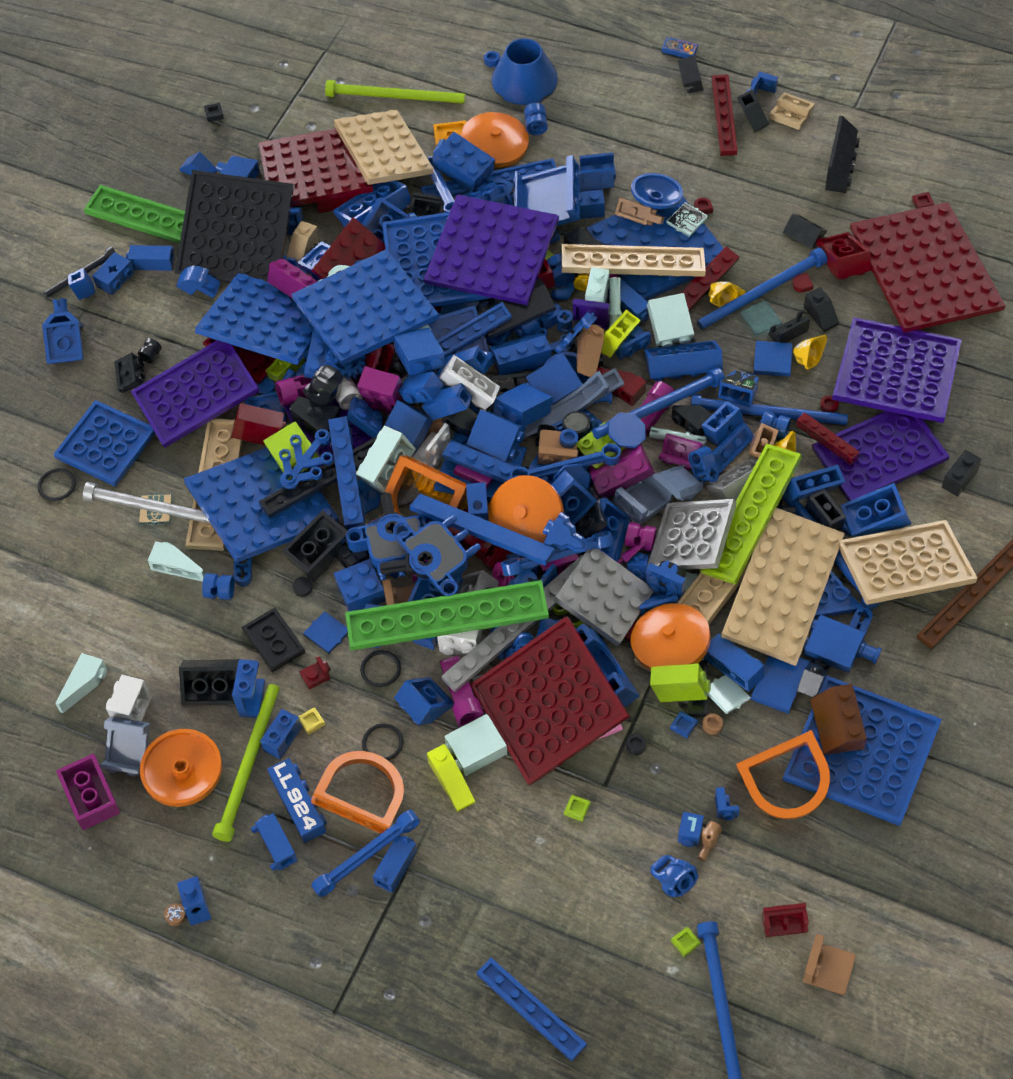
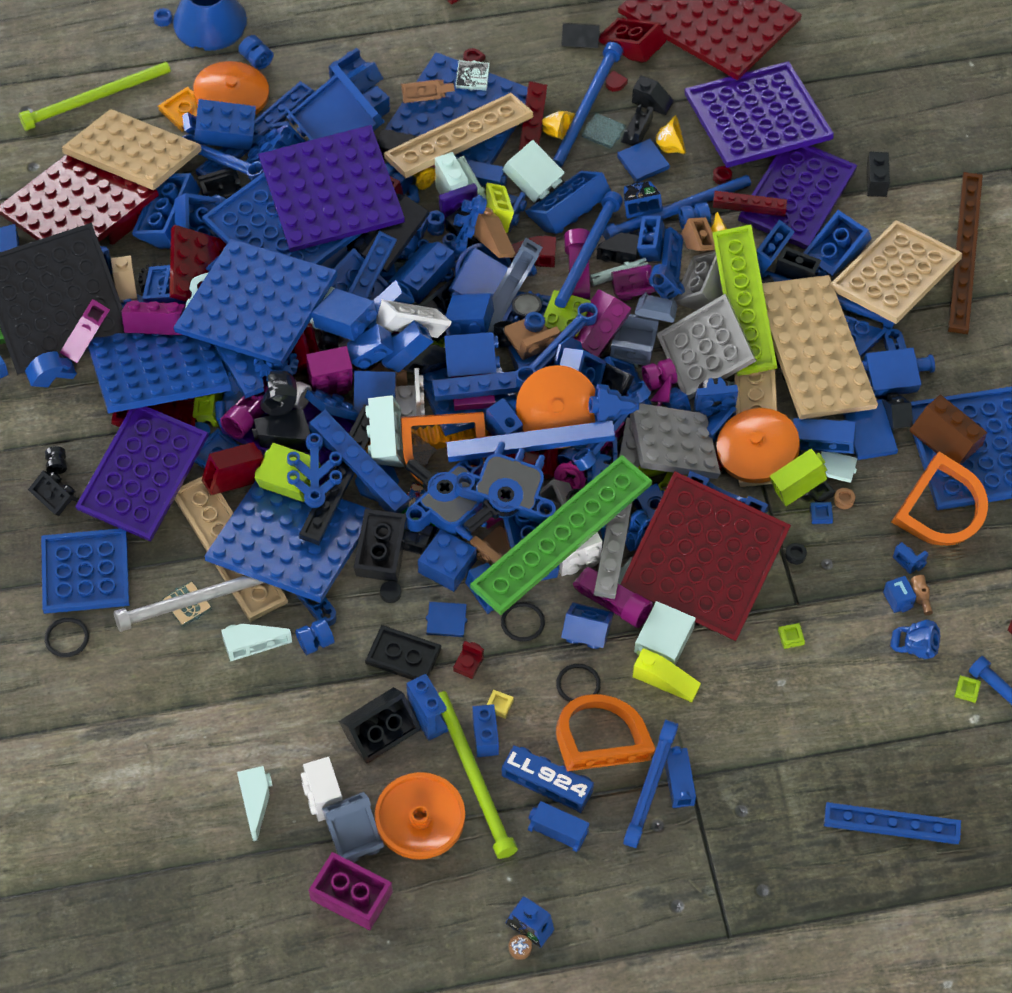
camera: 40 degrees left, 0 degrees up
blue piece [608,412,646,448] -> none
blue dish [631,173,683,209] -> none
none -> slope [60,299,110,363]

